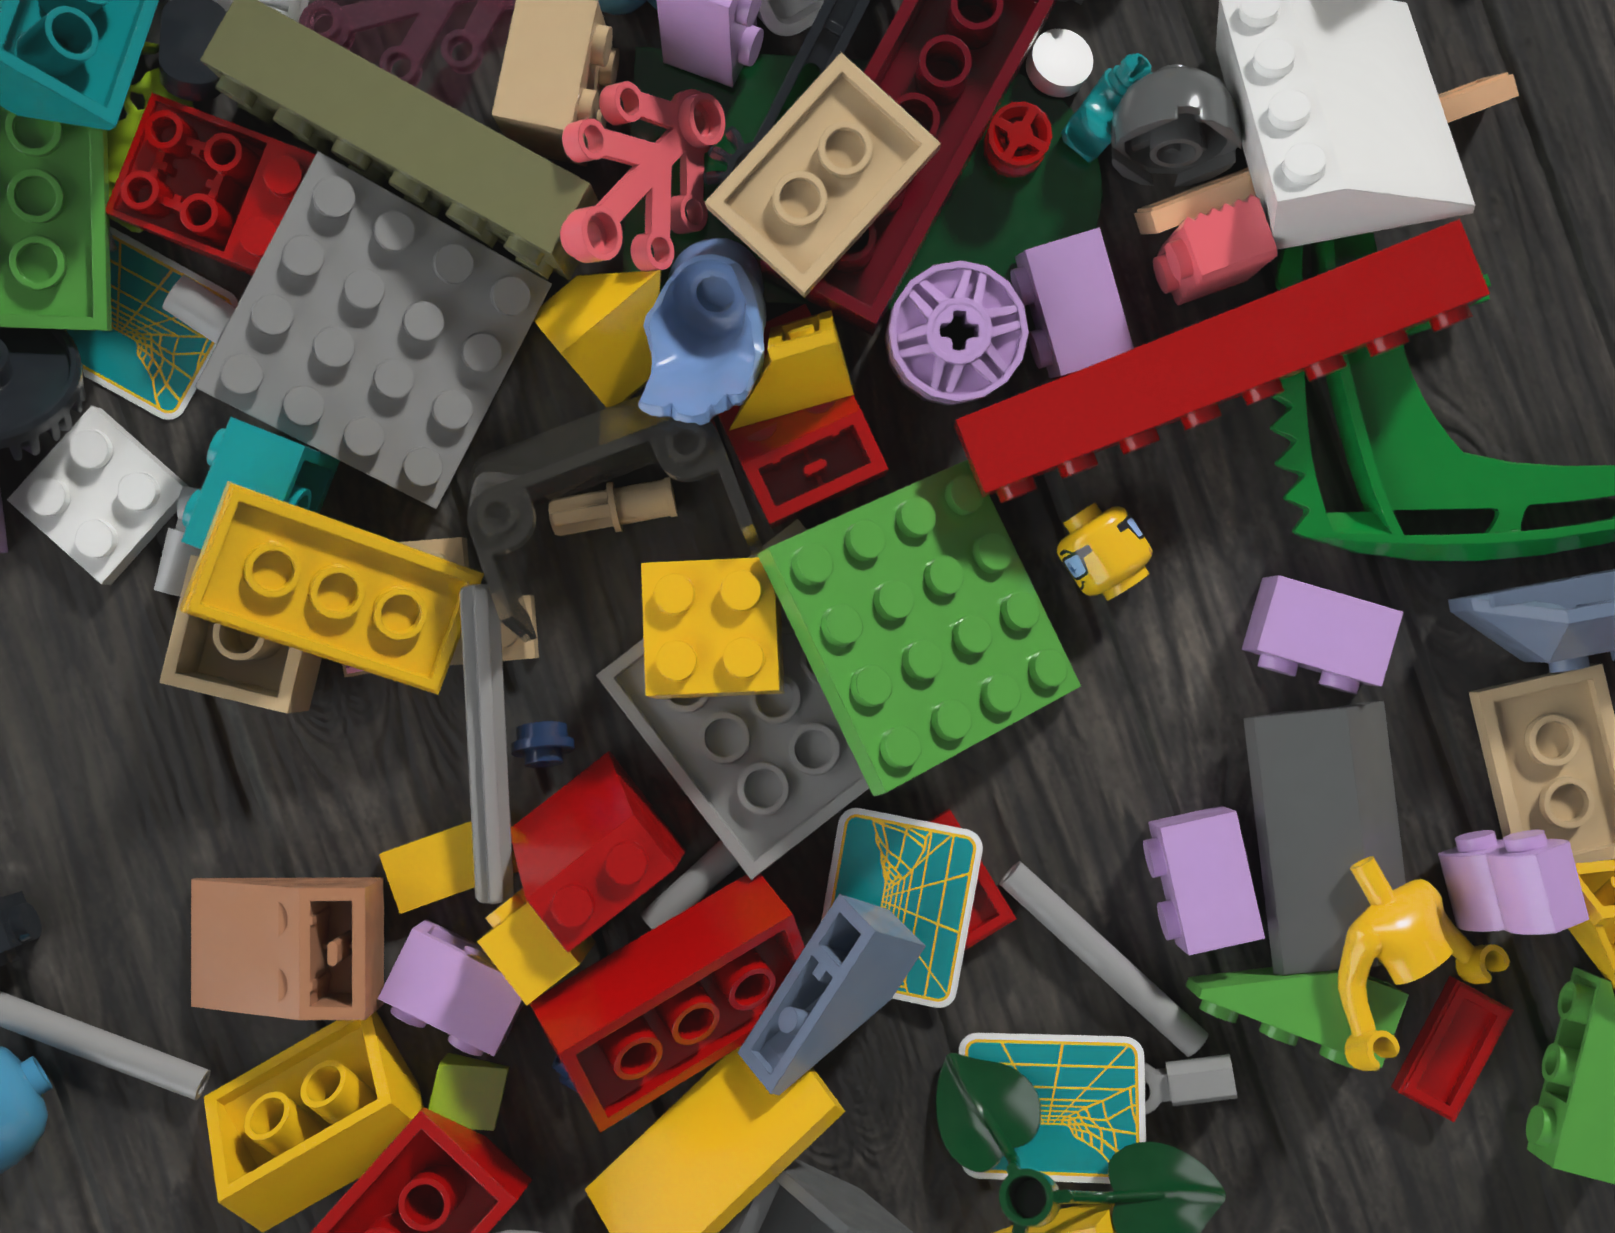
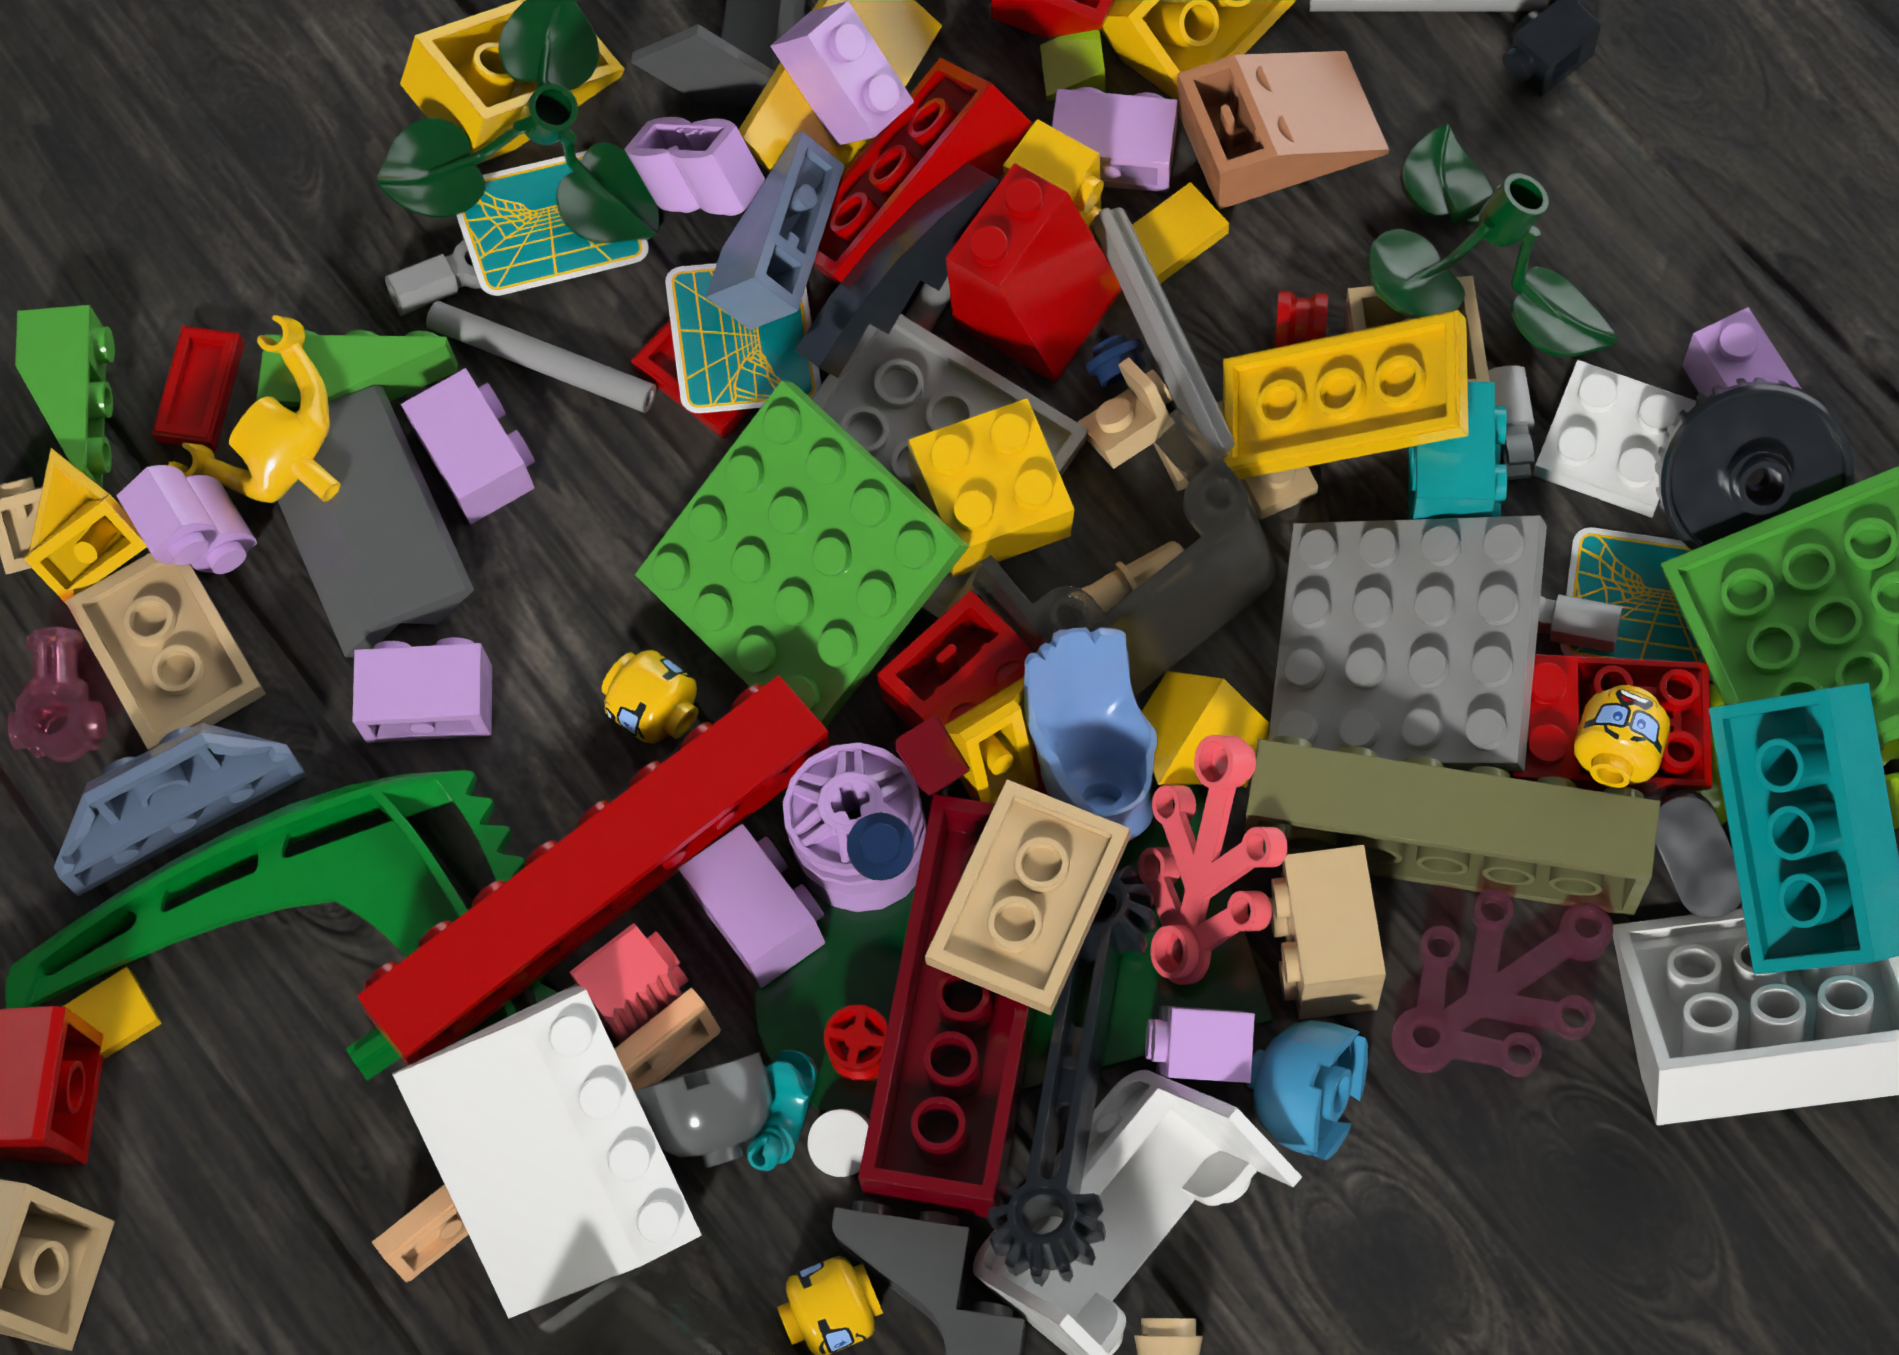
camera: 165 degrees right, 20 degrees down
none -> lavender brick [624,117,766,216]
none -> lavender brick [770,1,914,146]
none -> black slope [795,162,1001,378]
none -> dark blue plate [847,813,914,881]
none -> dark red slope [894,715,969,796]
none -> tan bracket [1078,357,1176,469]
none -> red wheel [1275,290,1329,348]
none -> dark green plant [1367,124,1619,357]
none -> yellow head [1574,685,1670,788]

